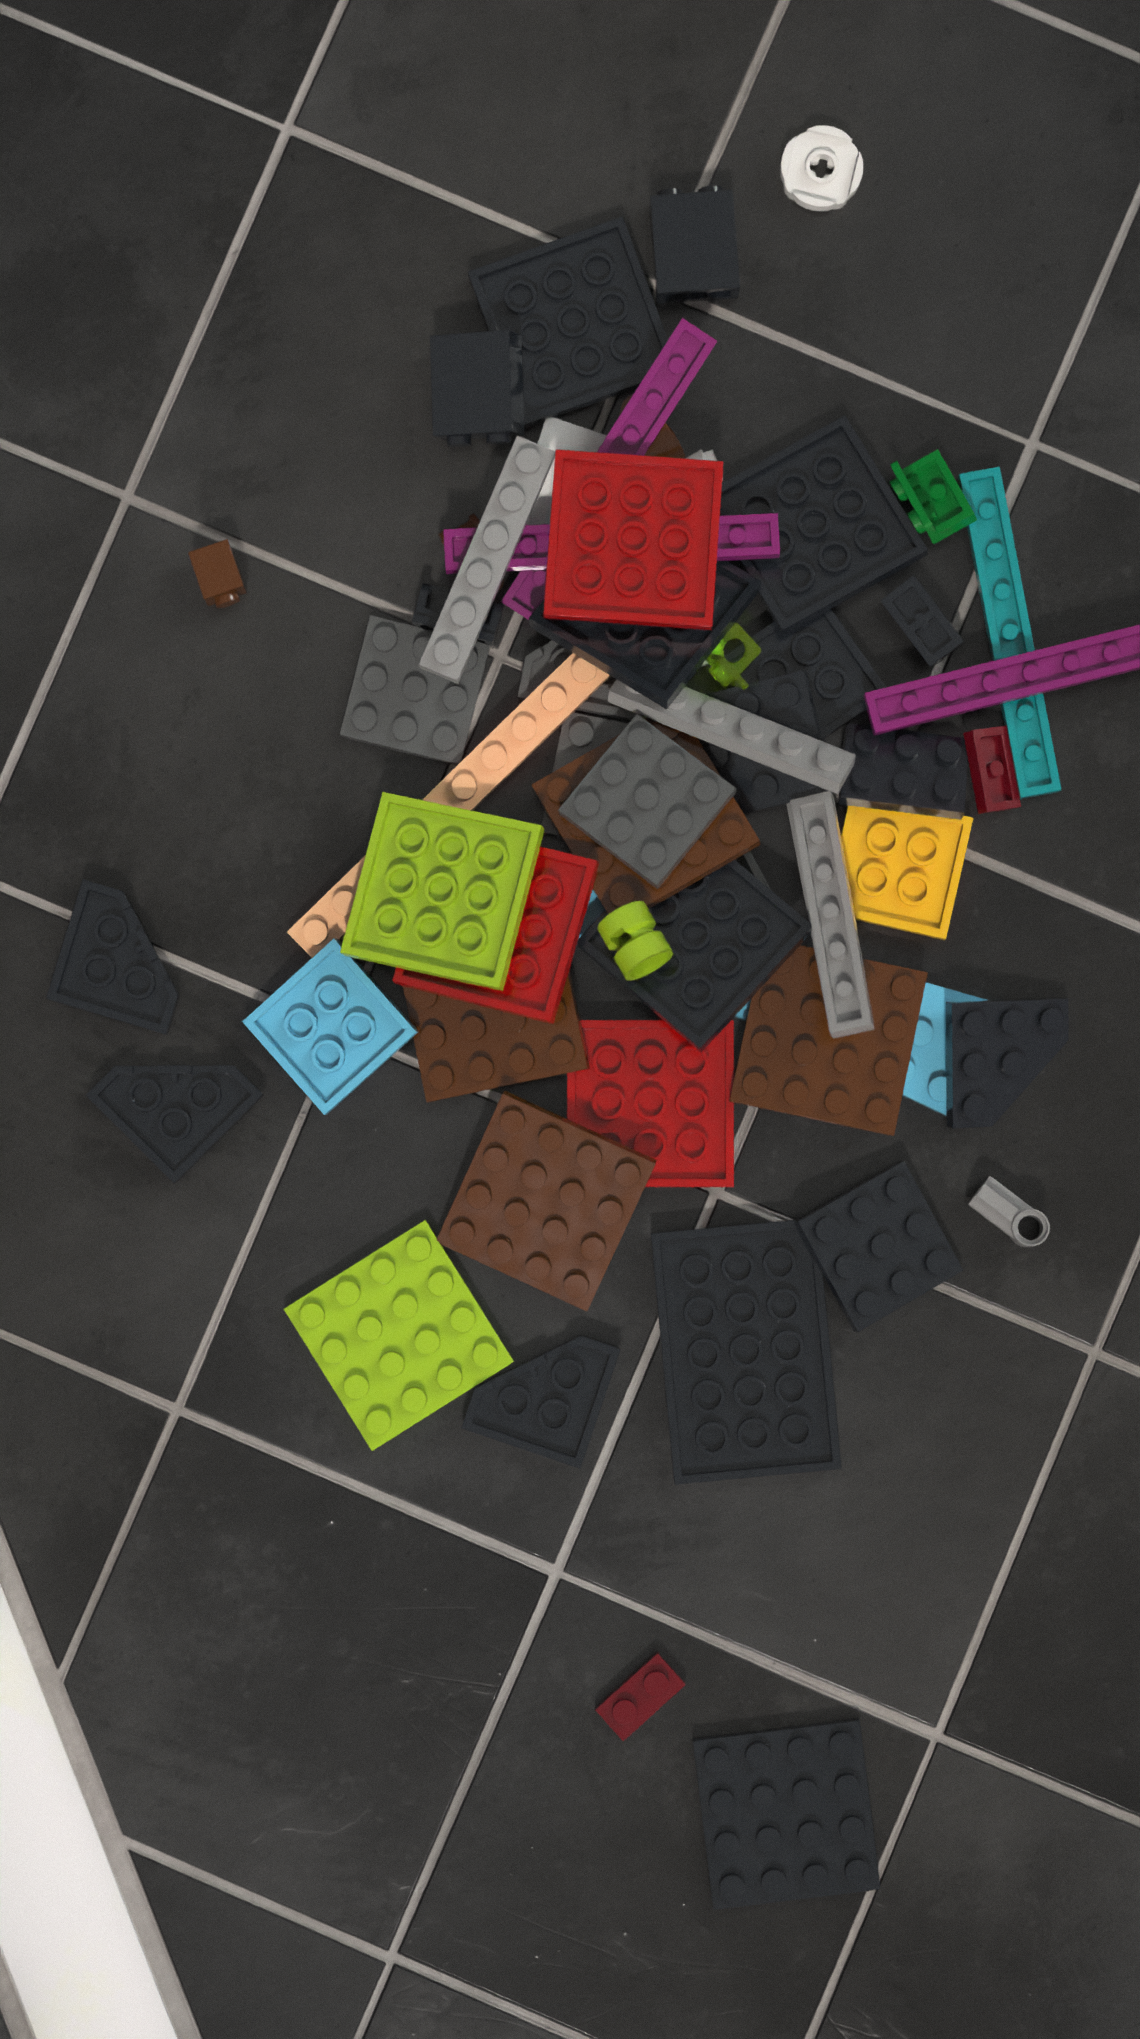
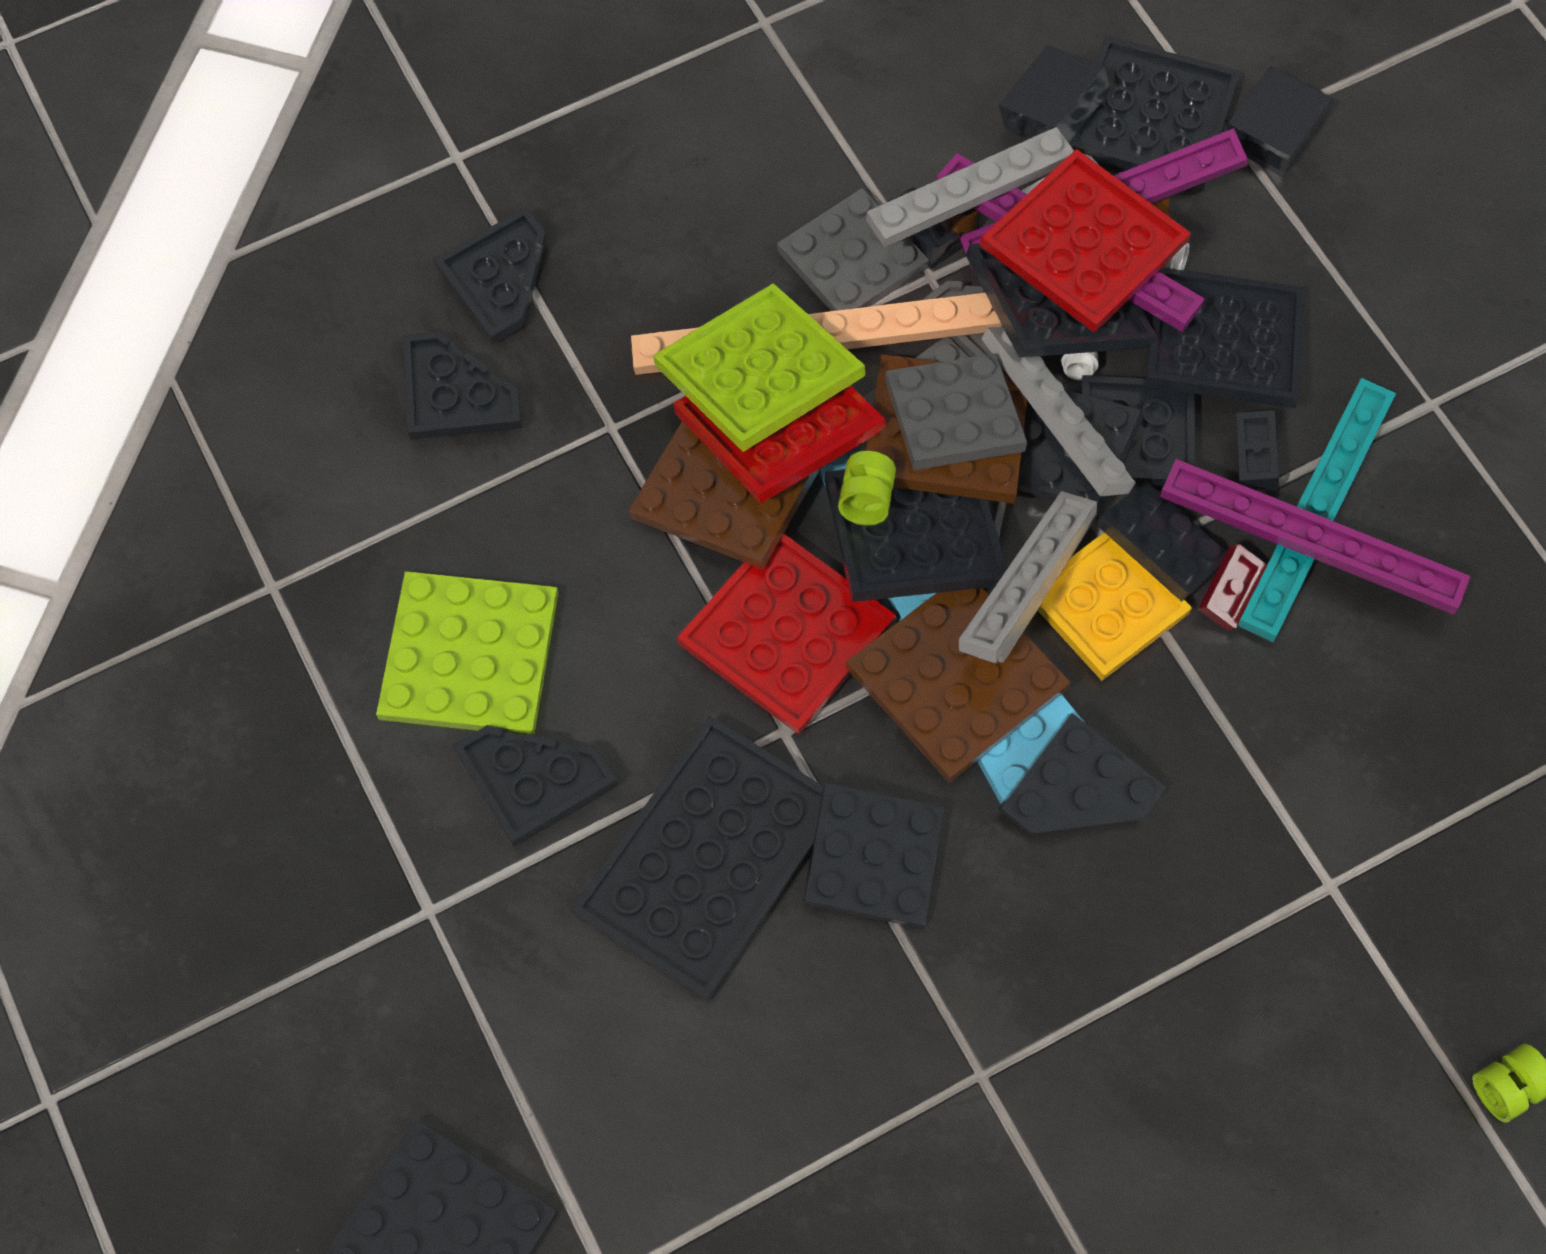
camera: 45 degrees right, 20 degrees down
reddish brown brick [188,539,247,608] -> none
medium azure plate [242,938,419,1115] -> none
reddish brown plate [437,1090,657,1311] -> none
dark red plate [595,1652,686,1741] -> none
clear neon green bracket [706,623,761,690] -> none
white plate [780,125,863,211] -> none
green bracket [889,449,977,545] -> none
light grey piece [967,1176,1050,1247] -> none

